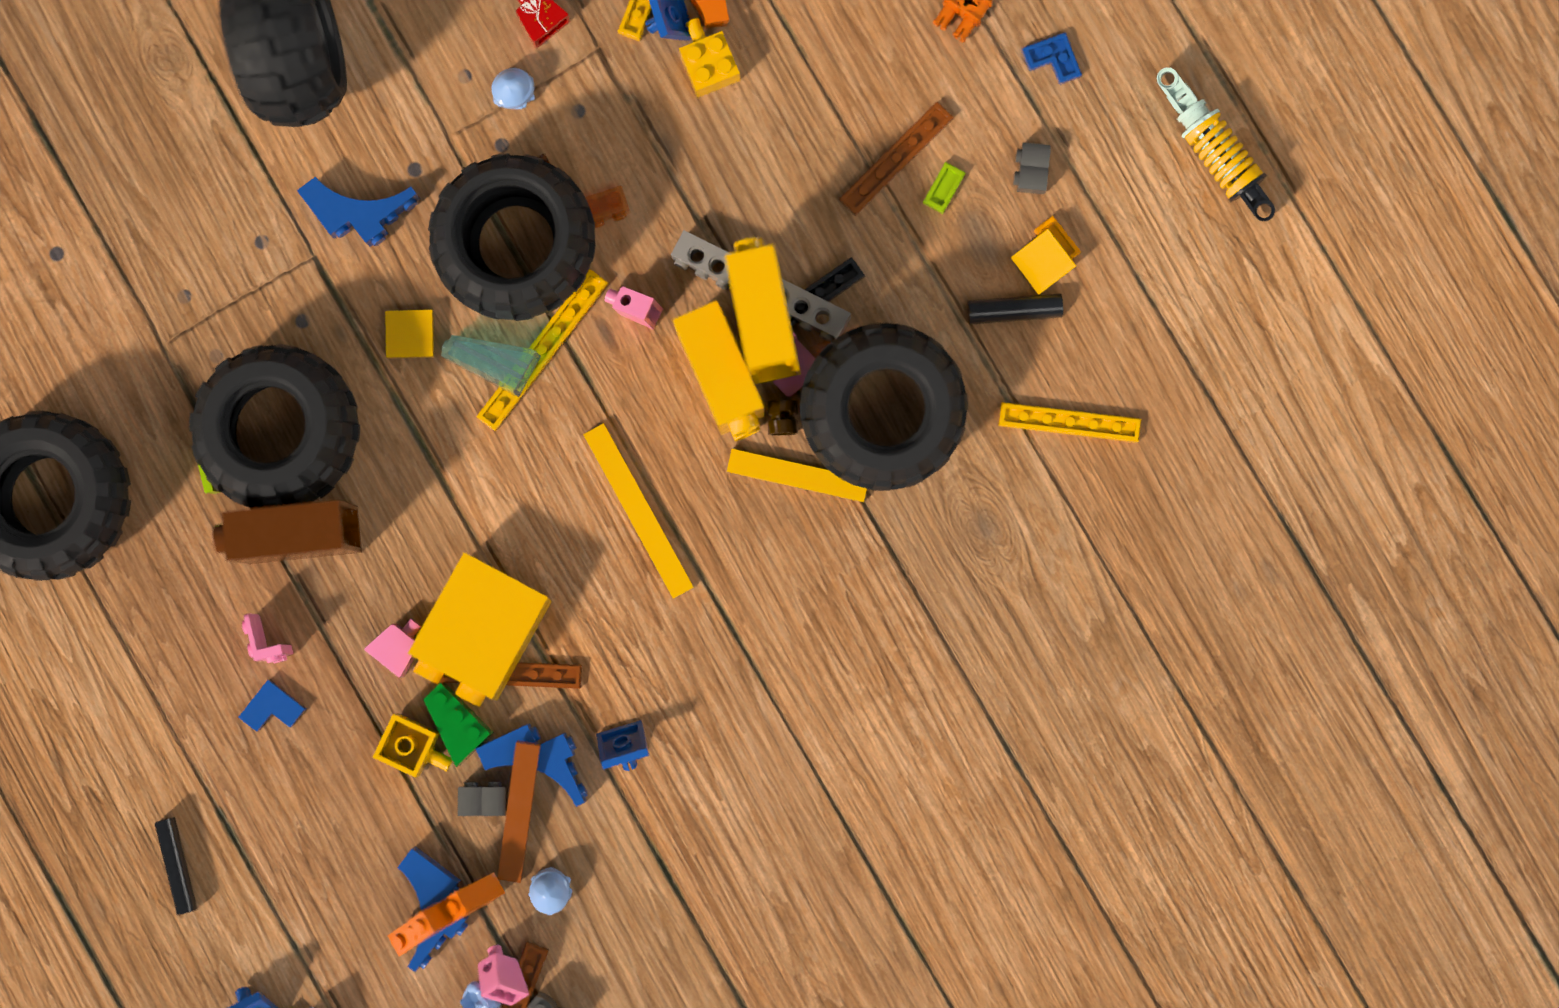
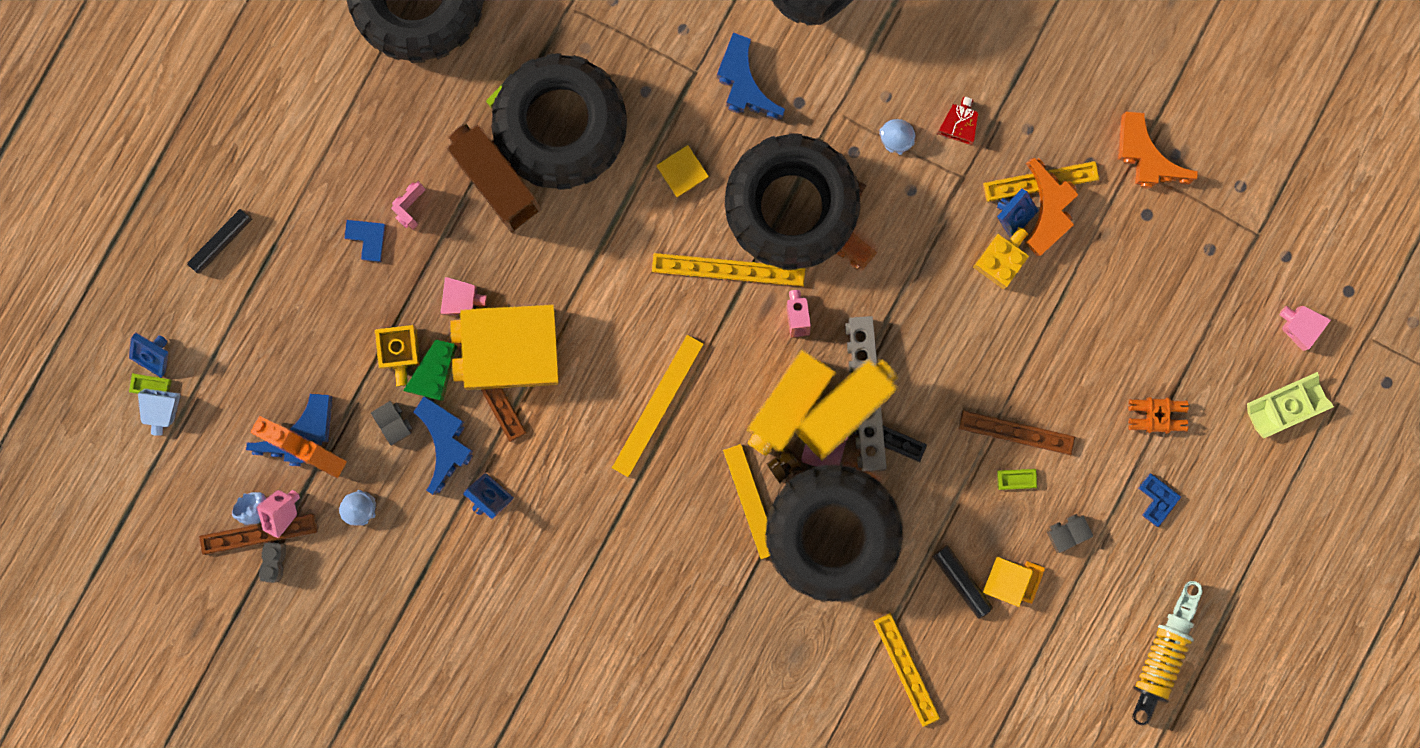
camera: 55 degrees right, 0 degrees up
clear light blue slope [441,335,541,397] -> none
dark orange tile [497,740,541,883] -> none

